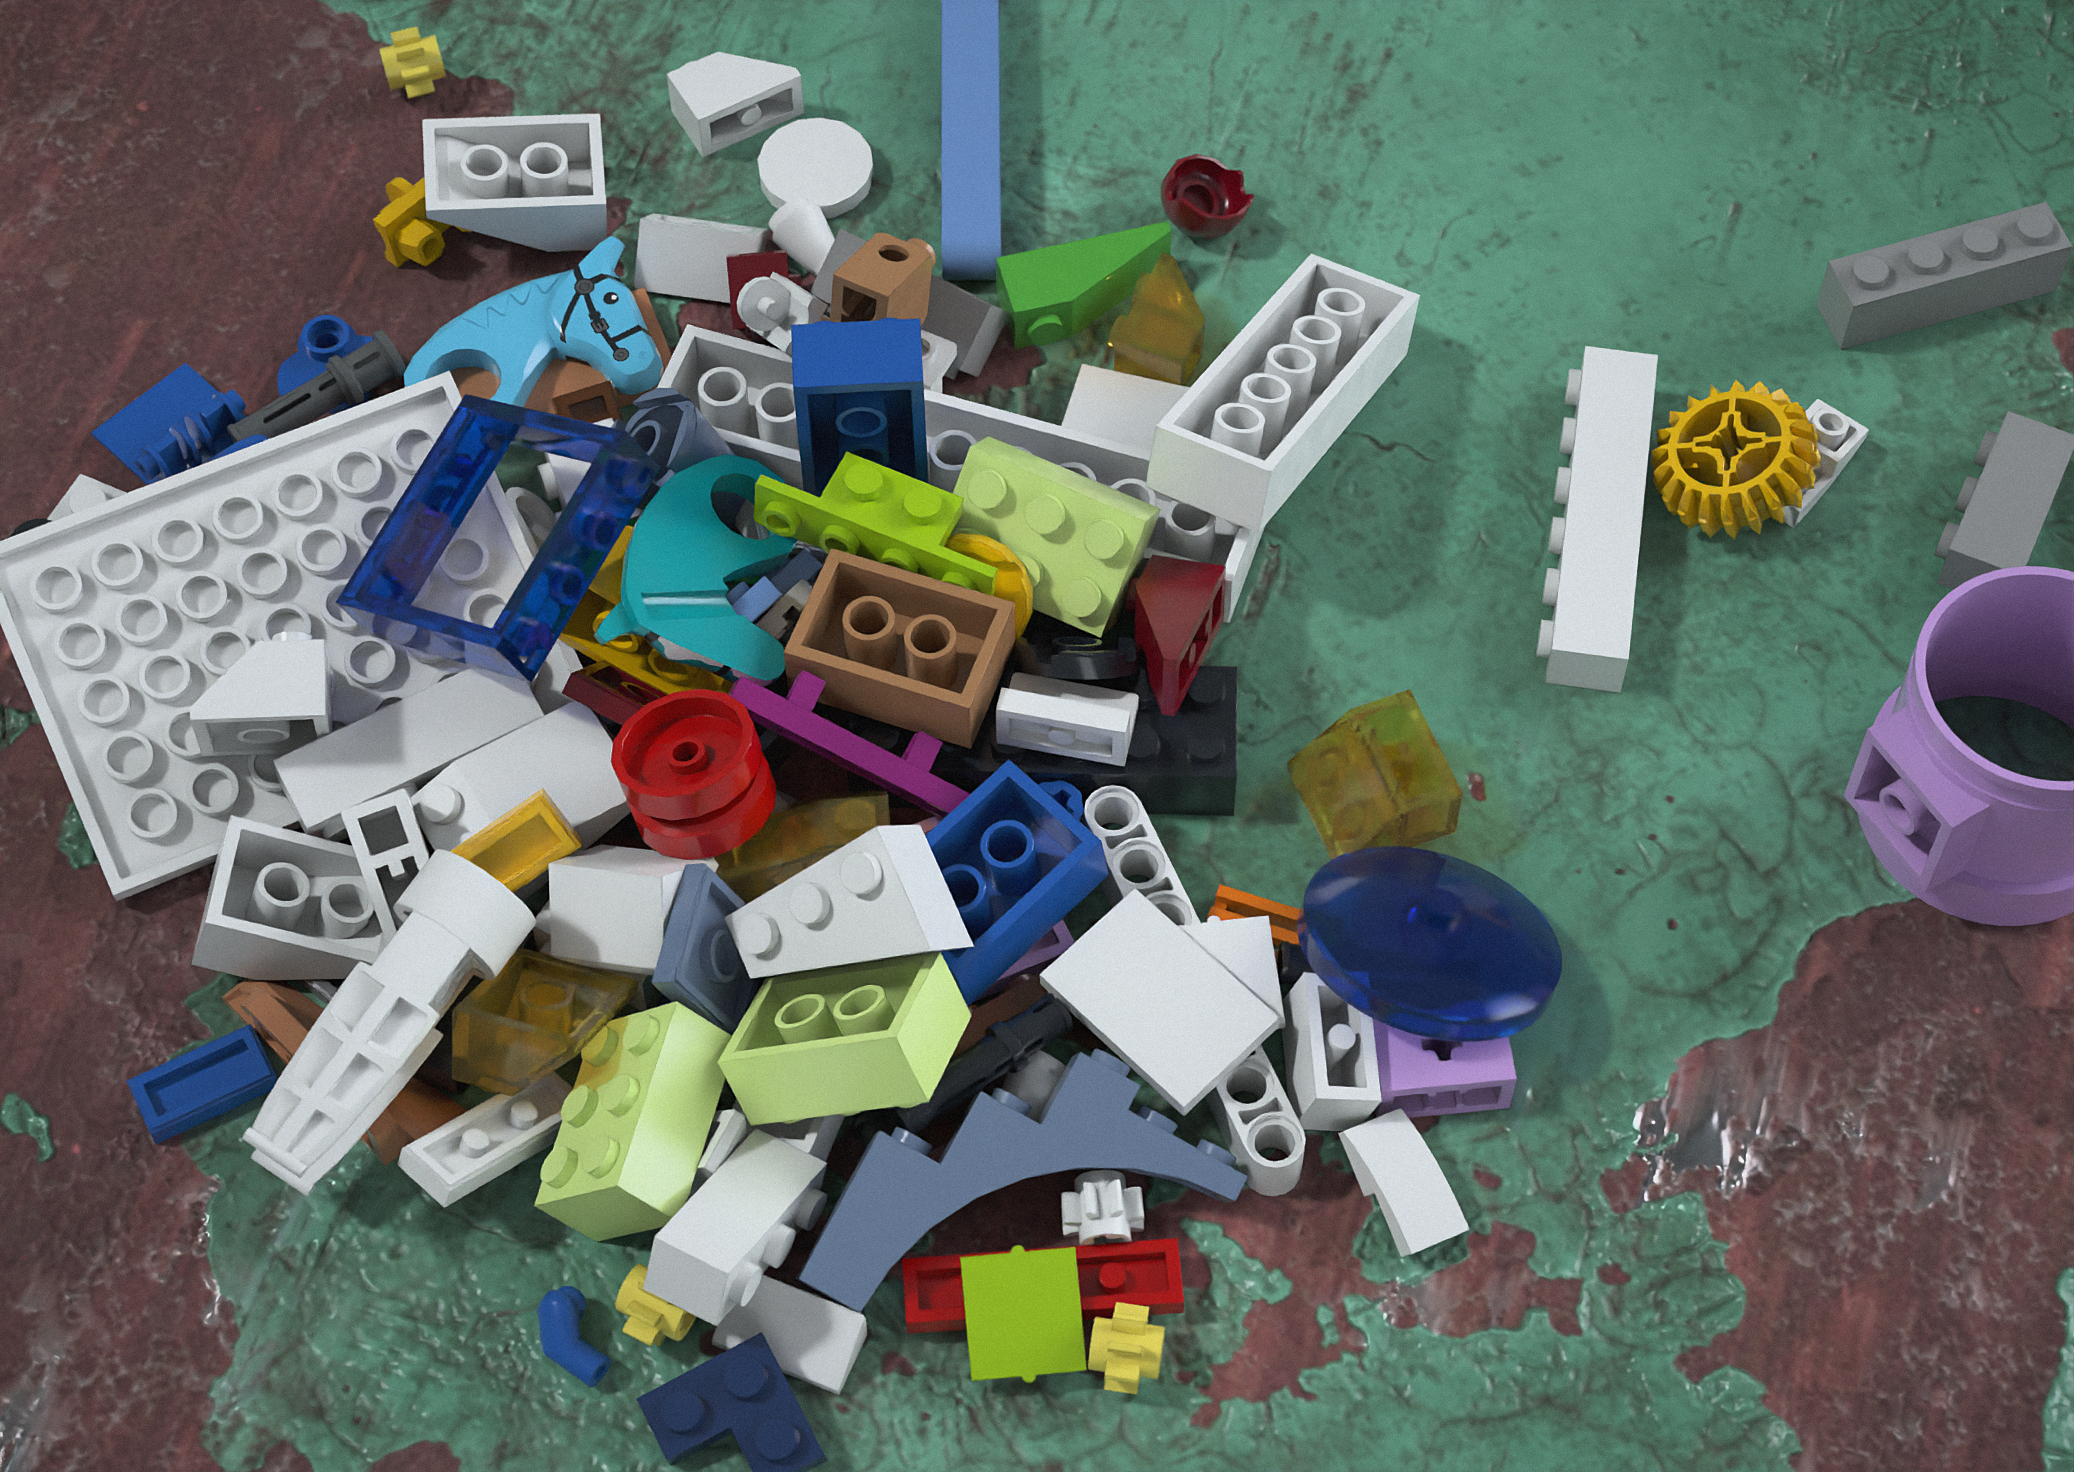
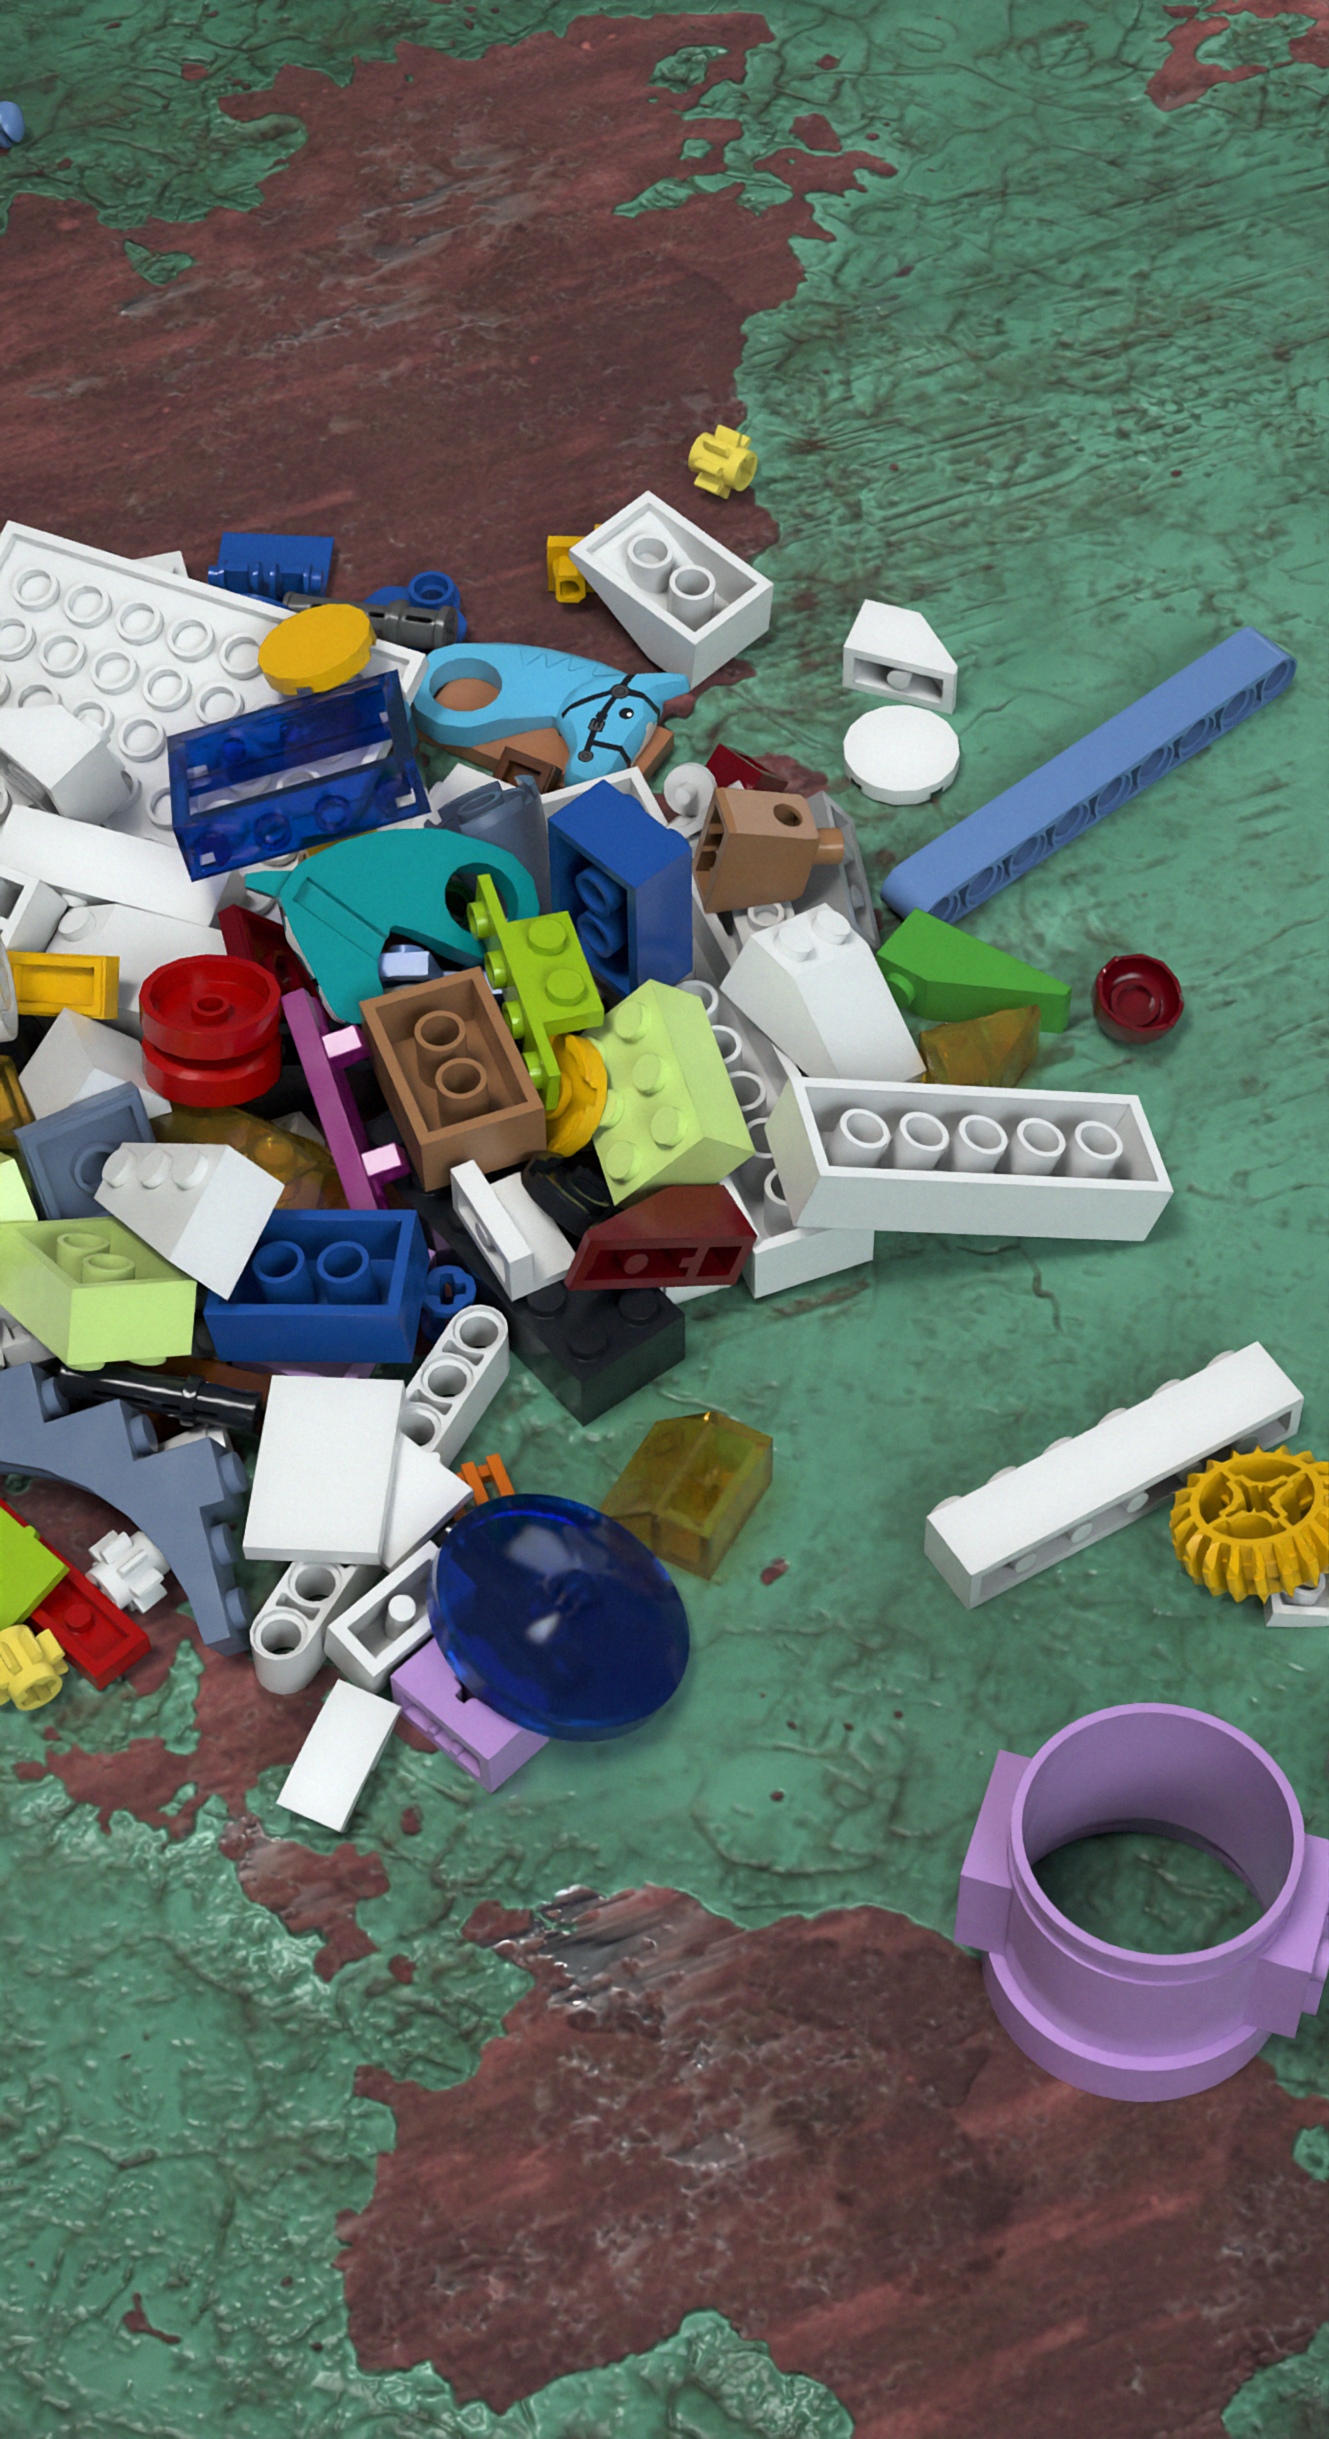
camera: 50 degrees right, 5 degrees down
white panel [634,213,767,303] -> none
white cone [769,197,835,278] -> none
none -> yellow tile [257,604,377,695]
none -> white slope [719,903,927,1083]

